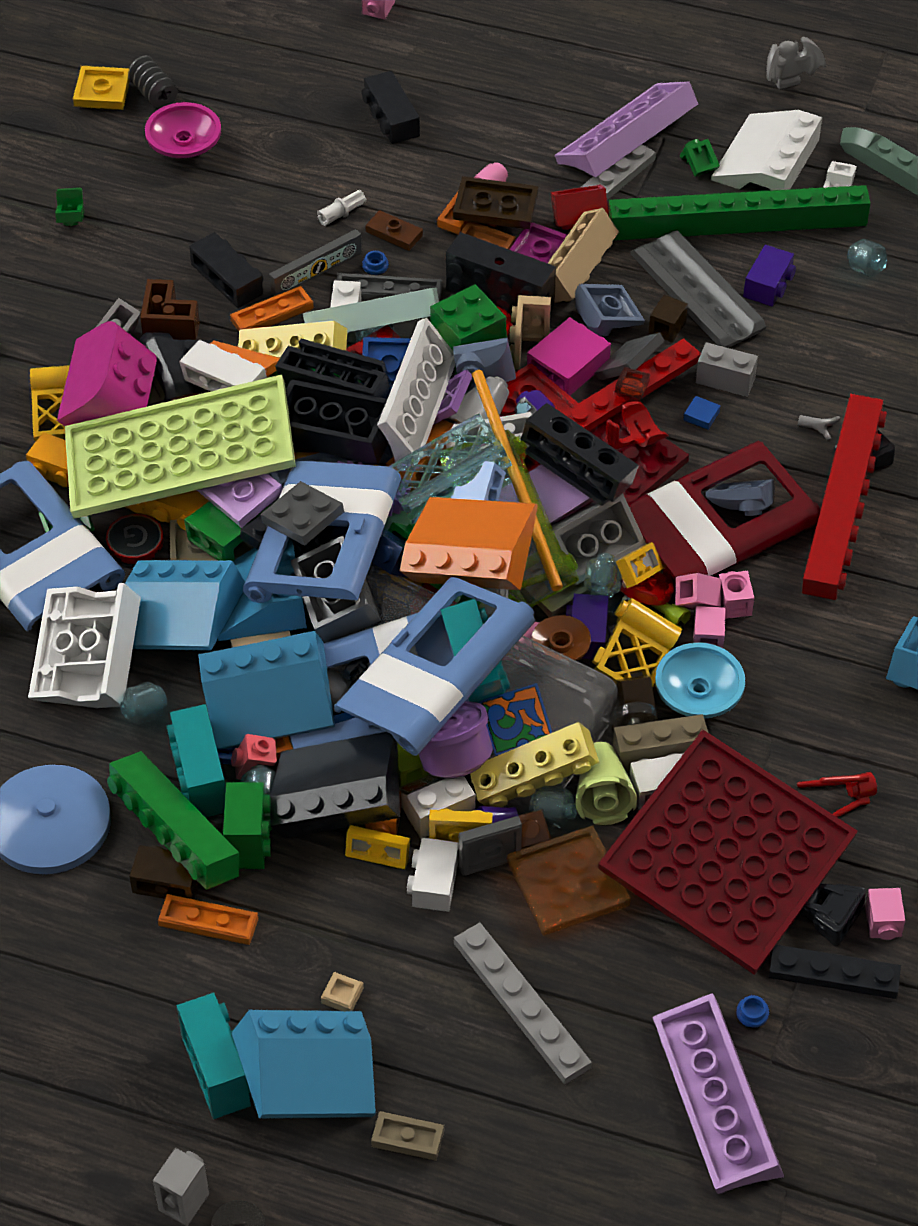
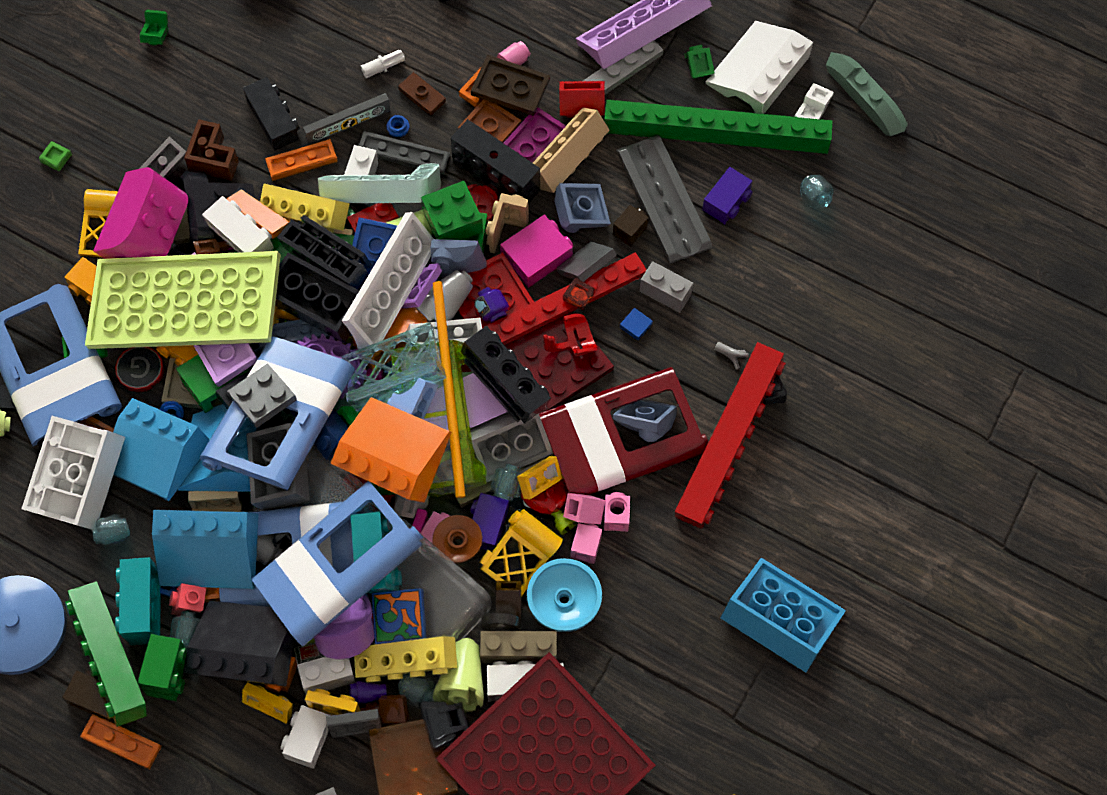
camera: 10 degrees right, 15 degrees up
red plant [797,772,877,817] -> none
none -> black piece [421,702,469,753]

